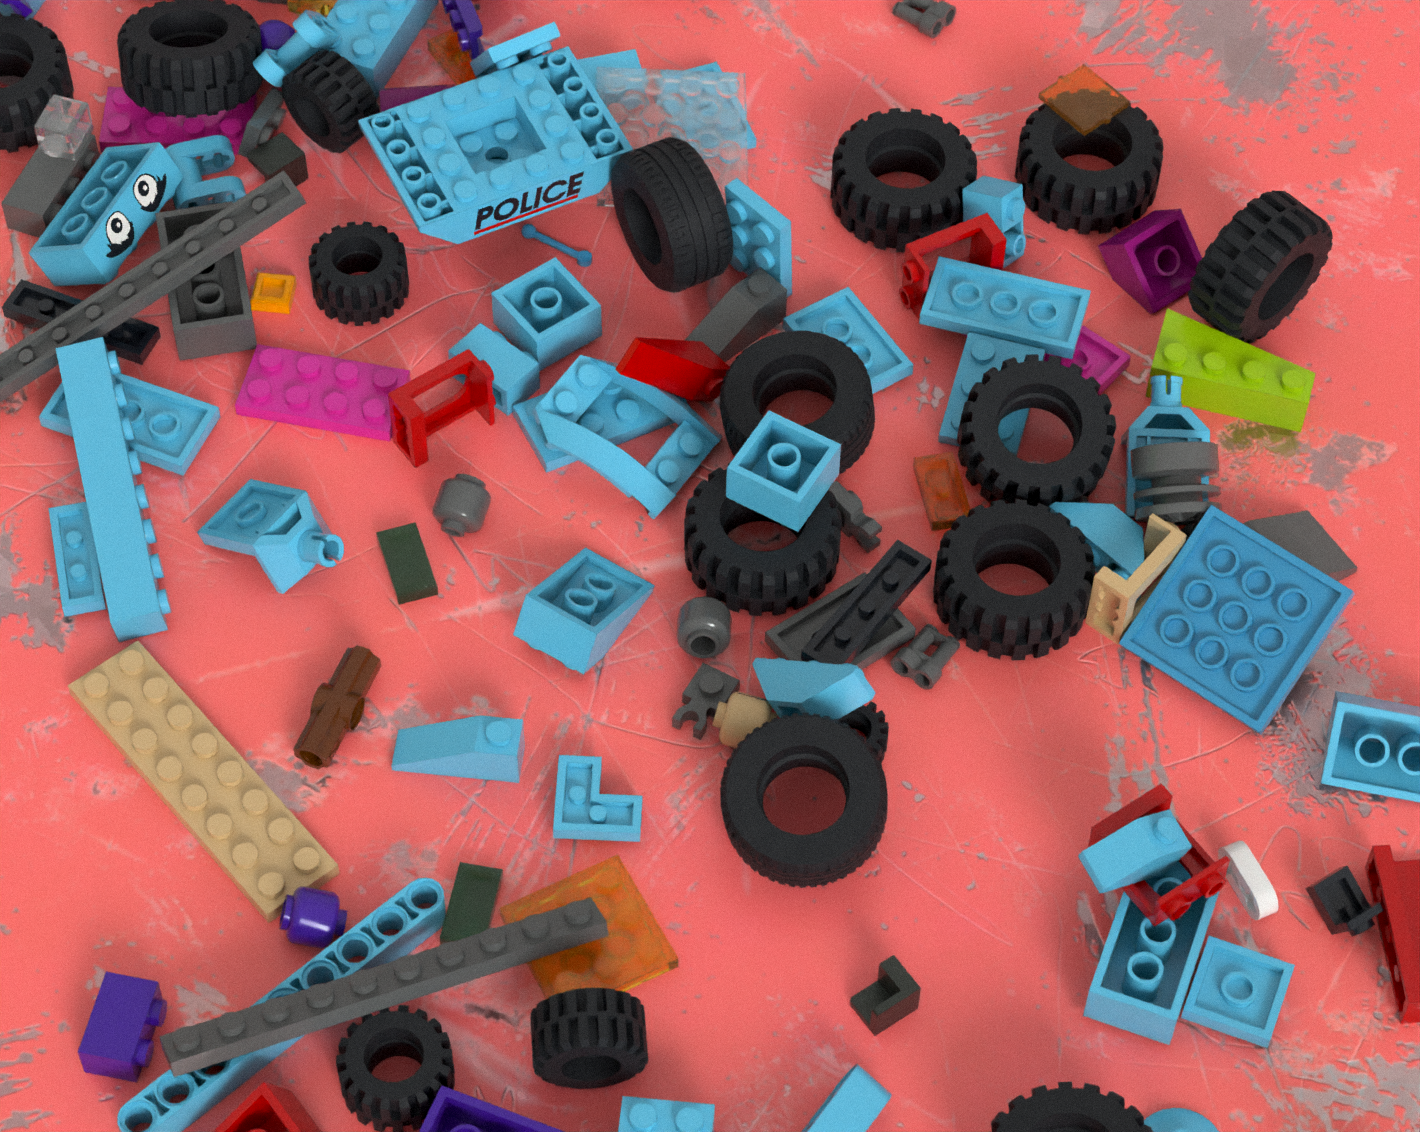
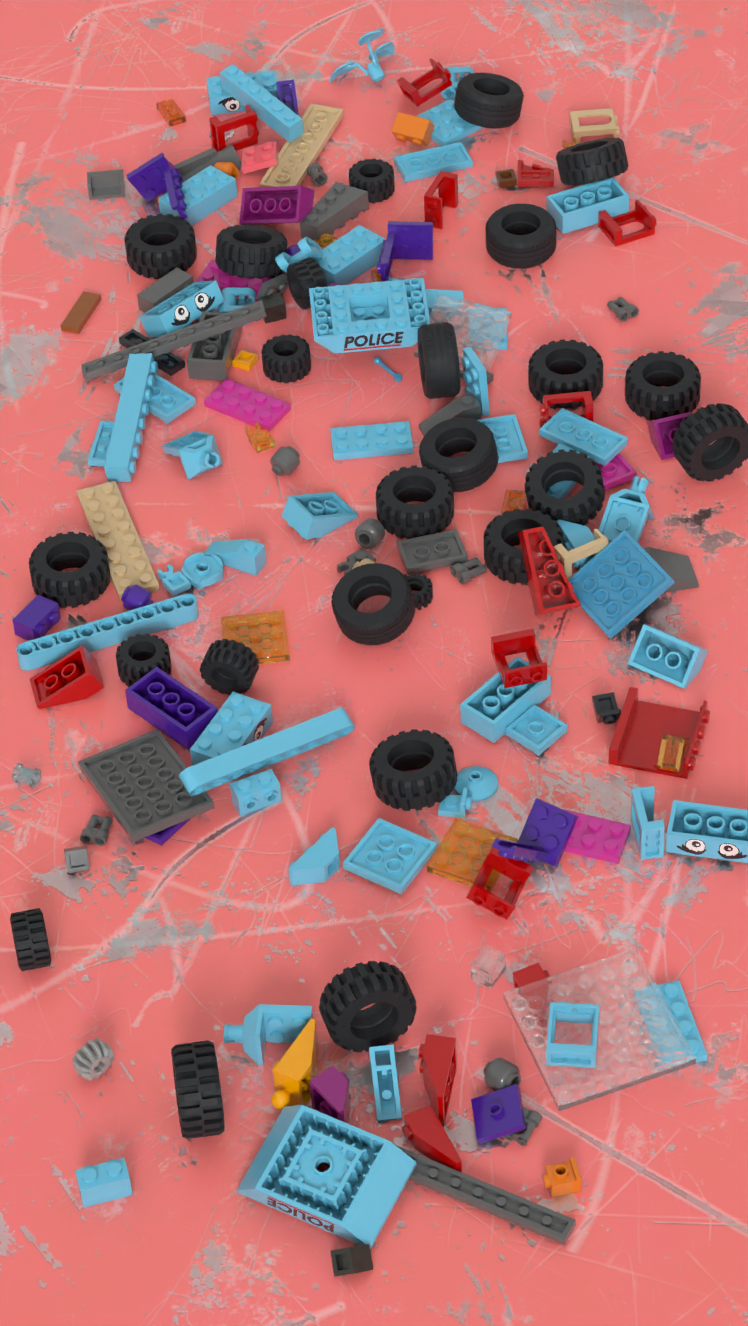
camera: 25 degrees right, 10 degrees down
clear brick [34,94,94,161] -> none
dark grey plate [159,897,609,1077] -> none
reddish brown piece [293,645,381,770] -> none
clear green tile [376,522,438,605] -> none
red panel [388,349,496,468] -> none
clear green tile [440,862,503,945] -> none
medium azure brick [448,323,540,416] -> none
medium azure plate [470,22,561,77] -> none
medium azure brick [491,257,602,371] -> none
medium azure wedge [532,355,722,519] -> none
medium azure plate [553,755,643,842] -> none
red slope [615,337,730,402] -> none
medium azure brick [726,411,841,532] -> none
medium azure slope [752,658,876,720] -> none
black plate [801,540,932,664] -> none
dark grey plate [828,480,882,553] -> none
pearl dark grey panel [850,955,921,1036] -> none
medium azure slope [962,176,1026,269] -> none
clear orange piece [1038,64,1130,136] -> none
medium azure slope [1078,809,1192,894] -> none
dark grey wheel [1130,442,1222,526] -> none
lime wedge [1145,308,1316,432] -> none
white beam [1218,840,1279,920] -> none
none -> black tyre [29,532,110,608]
none -> medium azure plate [158,564,191,597]
none -> medium azure plate [182,553,223,590]
none -> clear yellow plate [245,422,275,453]
none -> red wedge [518,526,581,616]

